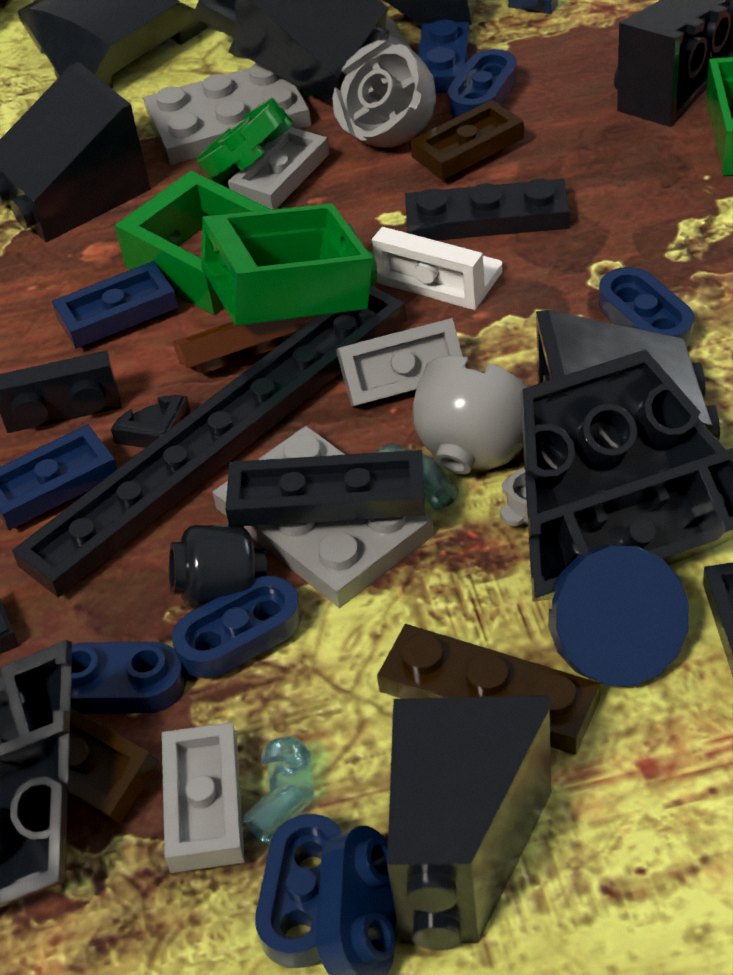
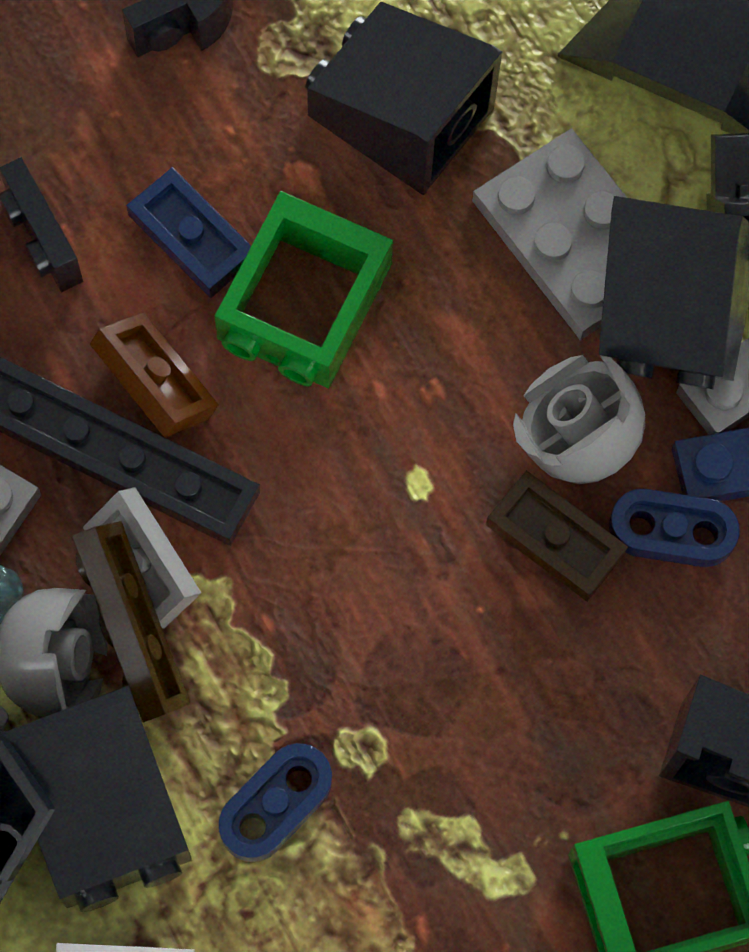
camera: 65 degrees right, 25 degrees up
black tile [111,395,191,448] -> none
green plate [196,98,293,183] -> none
green window [201,203,377,326] -> none
light grey plate [228,127,330,209] -> none
white panel [372,227,502,310] -> none
black plate [405,179,570,241] -> none
none -> dark brown plate [72,521,191,723]

